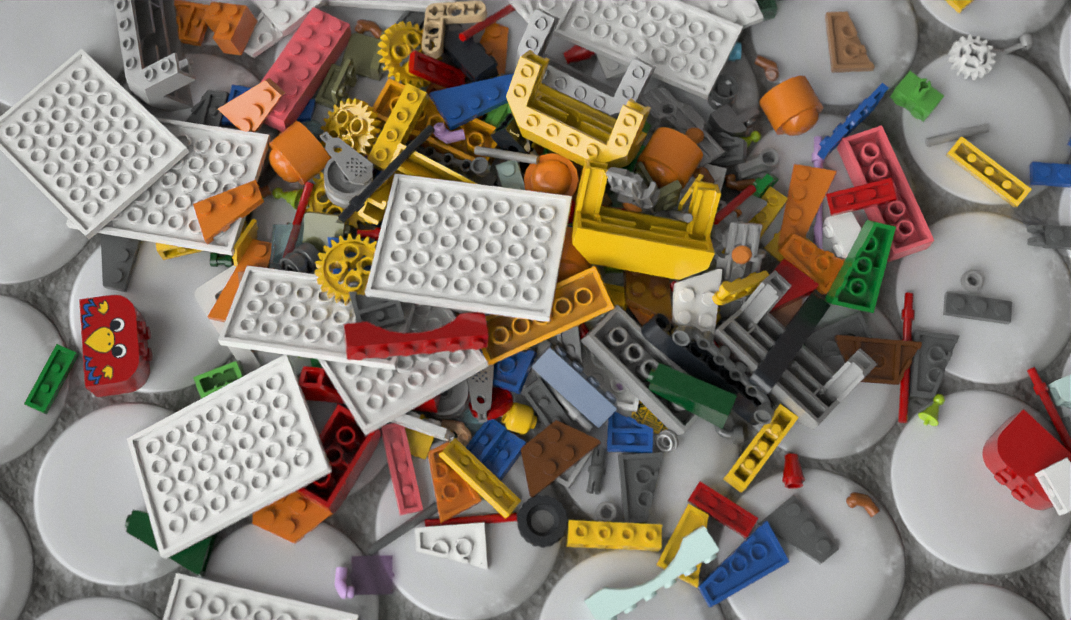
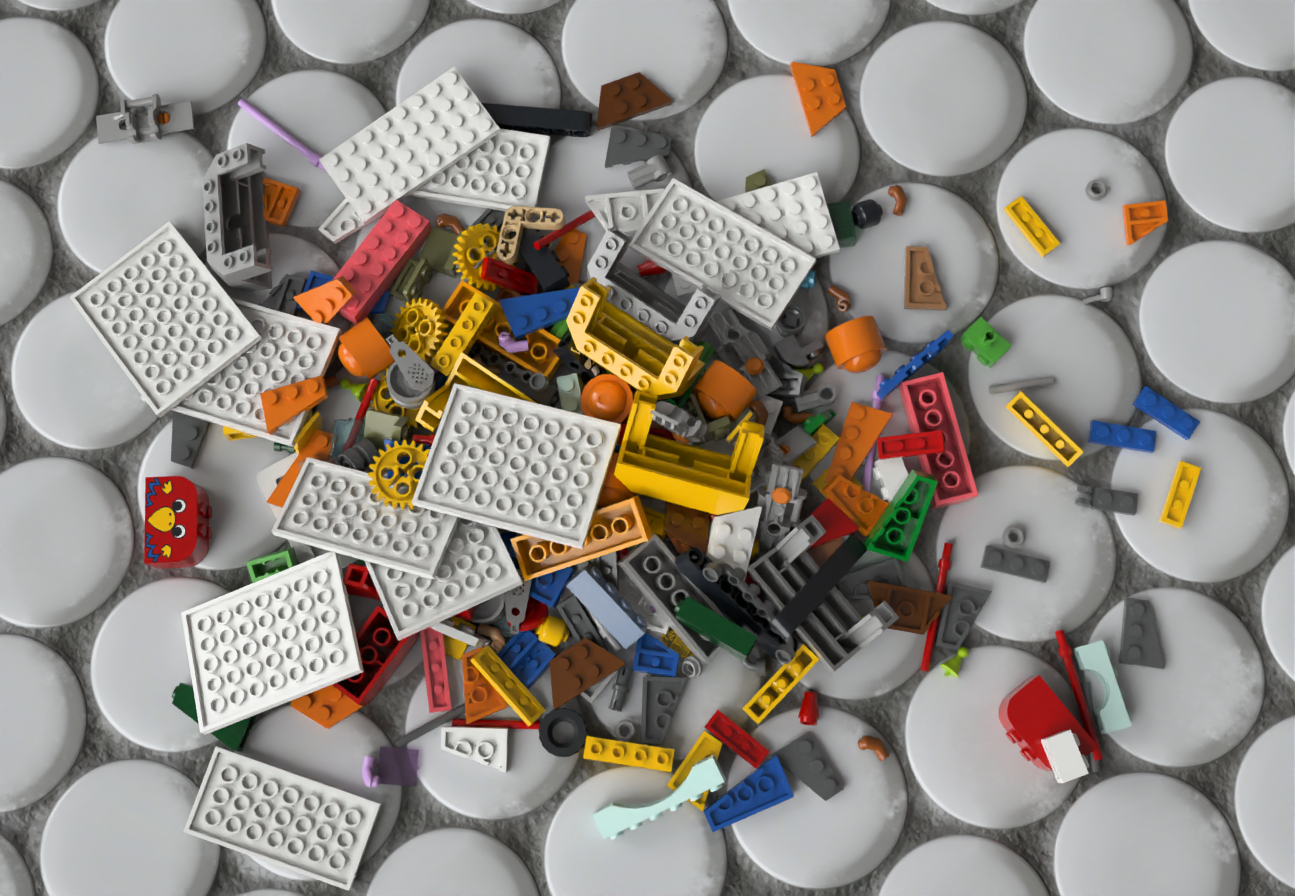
camera: 15 degrees right, 5 degrees up
green plate [24,344,79,415] -> none
orange brick [203,1,257,56] -> none
black bar [338,125,435,222] -> none
red arch [344,312,489,361] -> none
dark grey wing [349,291,406,329] -> none
light grey bar [474,146,539,164] -> none
light grey bar [669,209,693,223] -> none
yellow plate [712,270,769,305] -> none
red bar [713,185,756,225] -> none
white gear [948,35,996,80] -> none

